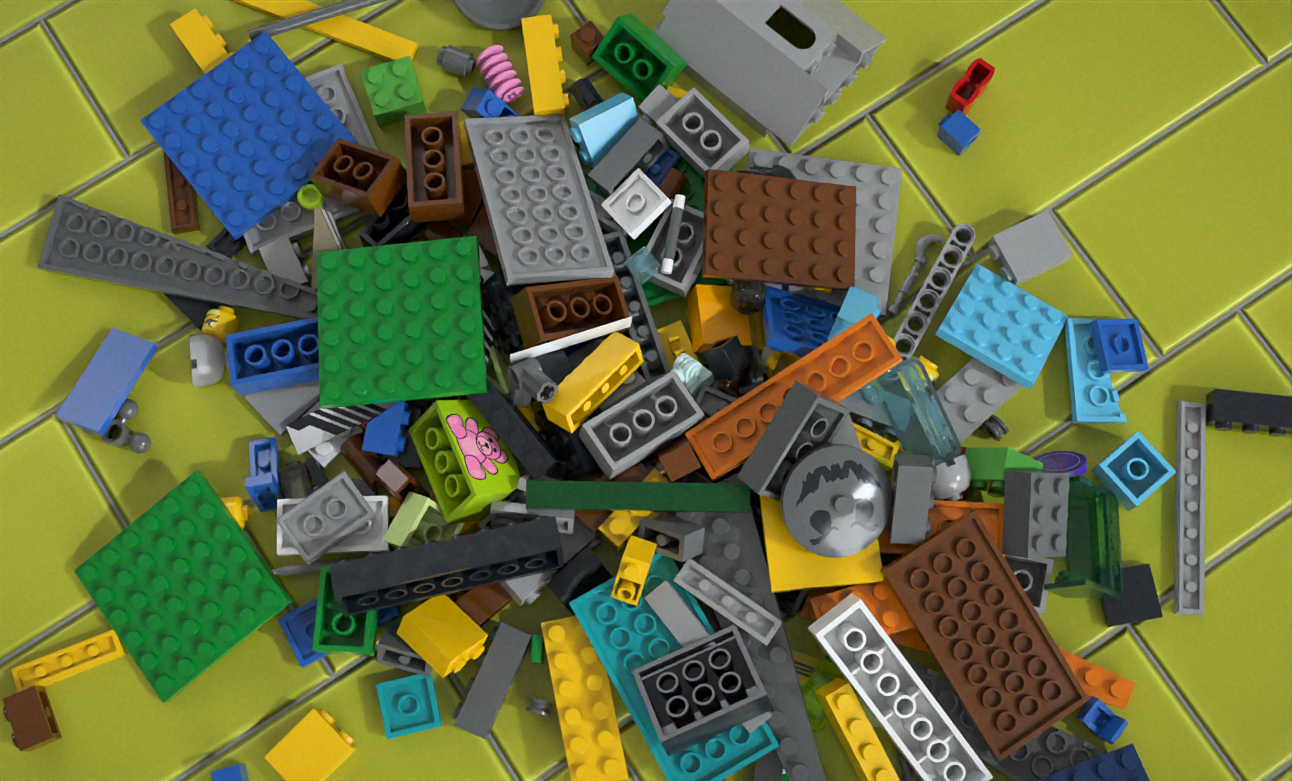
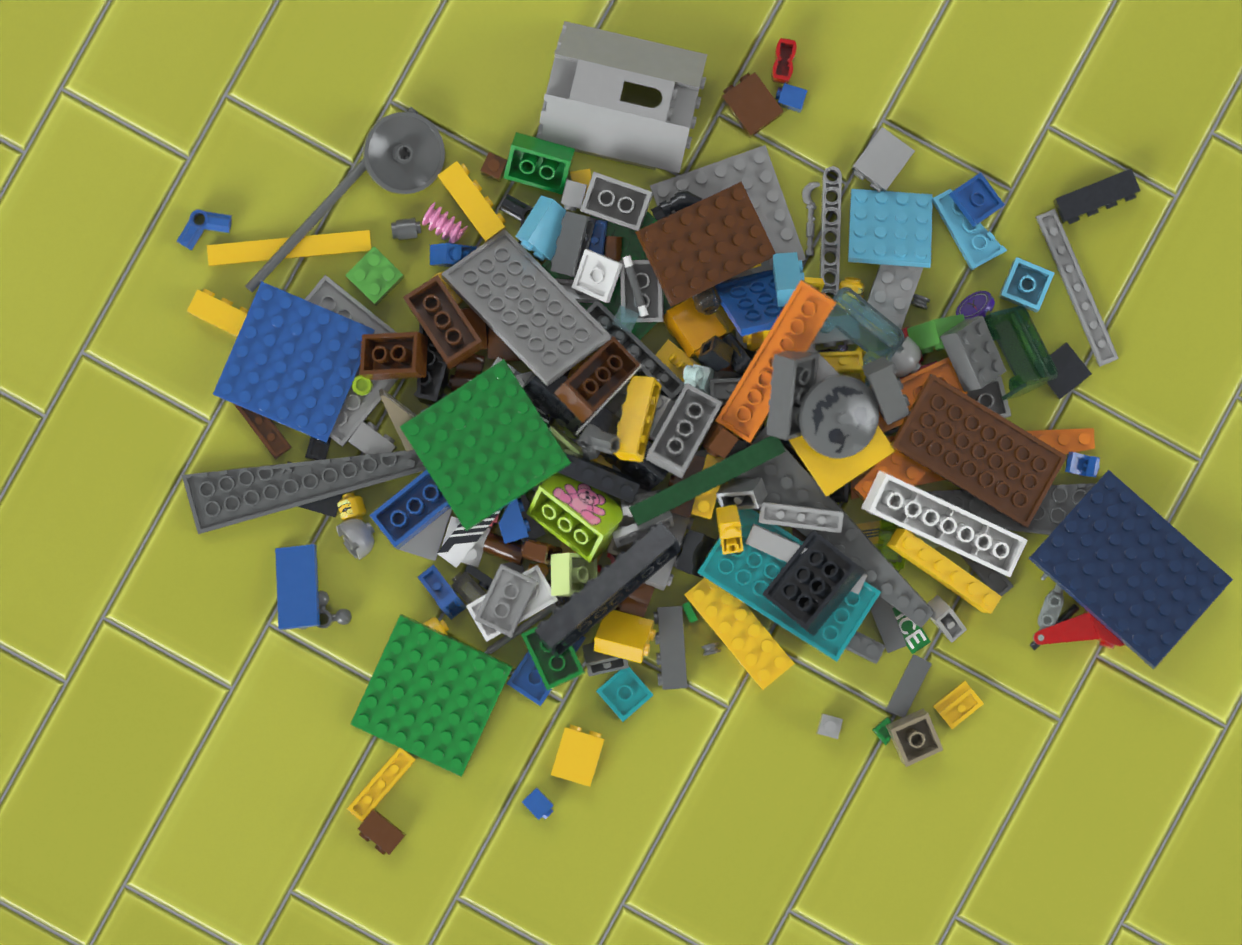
camera: 30 degrees left, 10 degrees up
none -> reddish brown brick [721,72,784,138]

